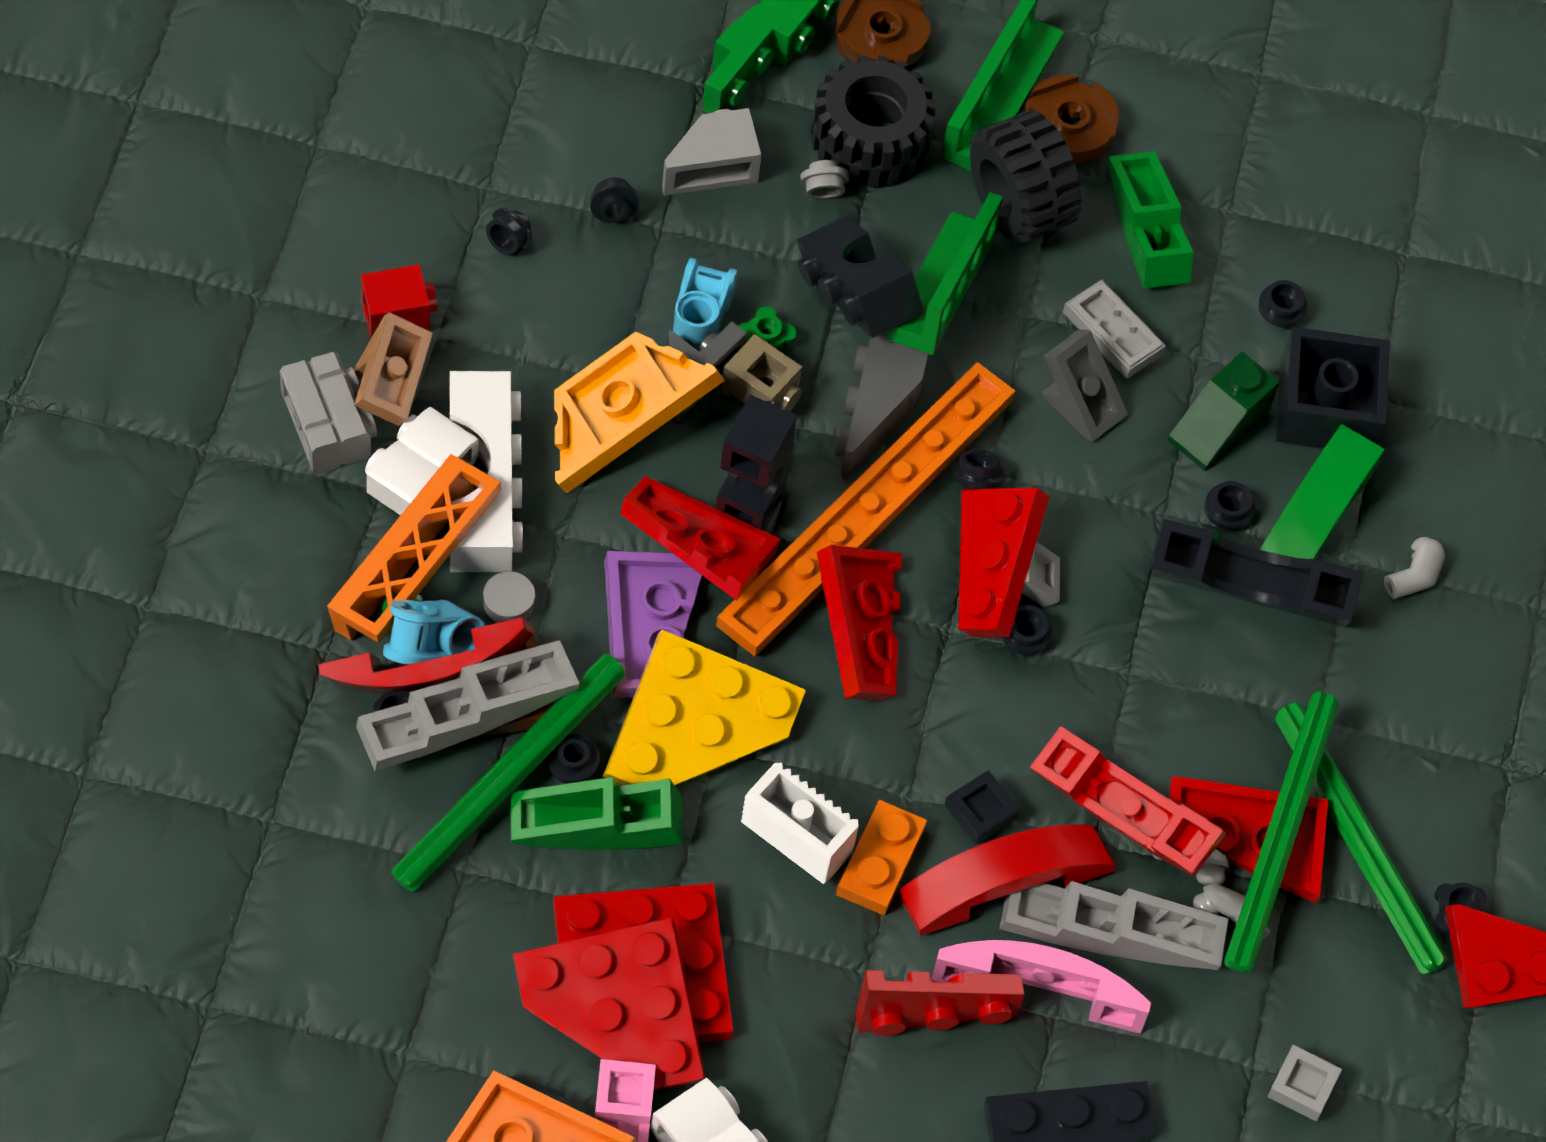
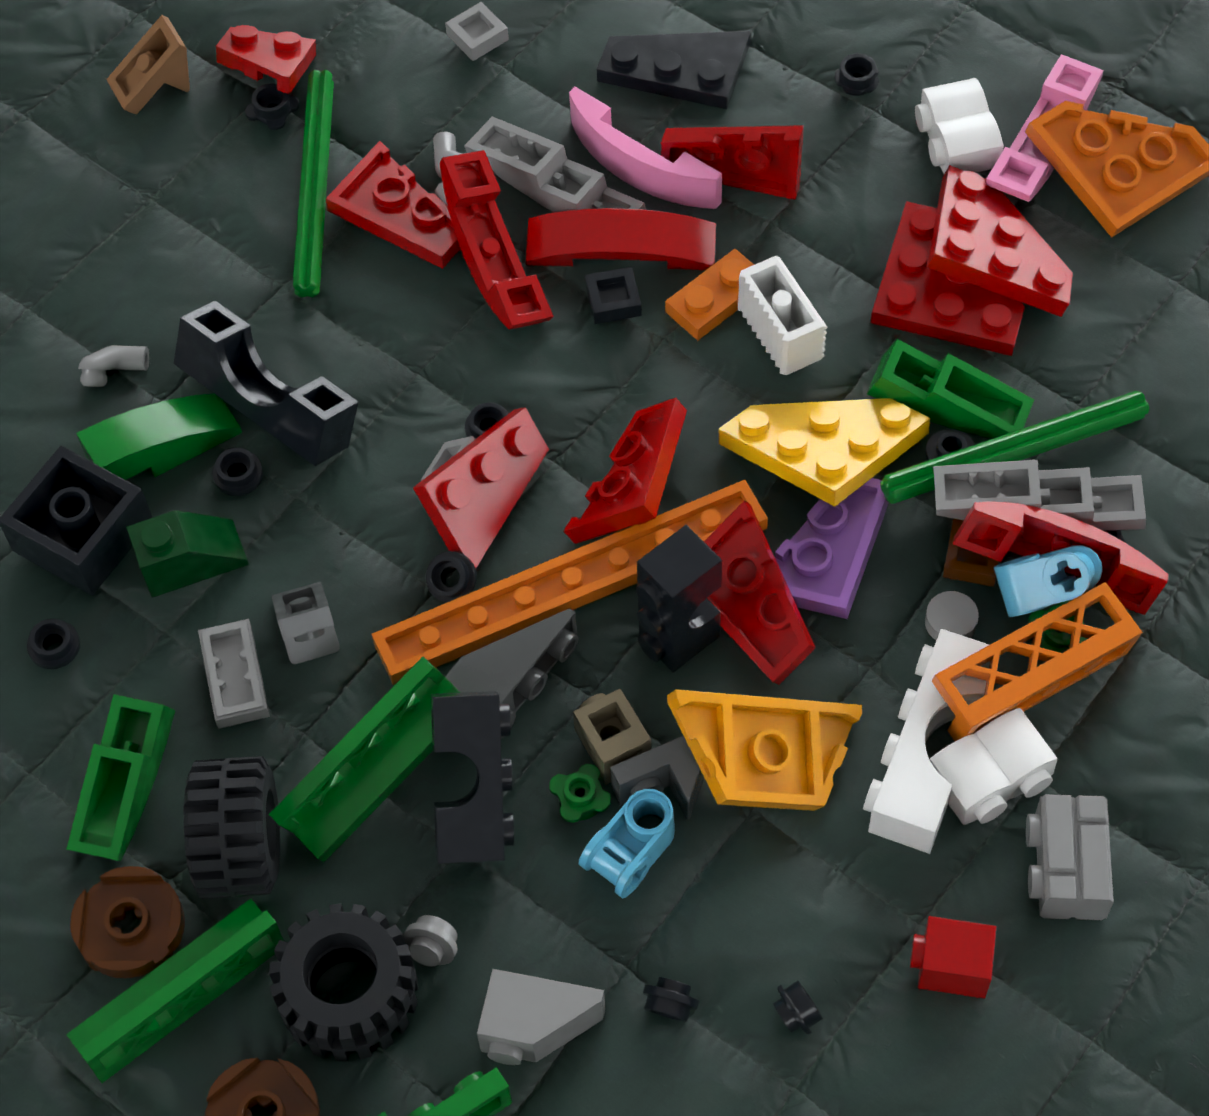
camera: 145 degrees left, 0 degrees up
medium nougat slope [354,312,433,426] -> none
green axle [1224,691,1339,974] -> none

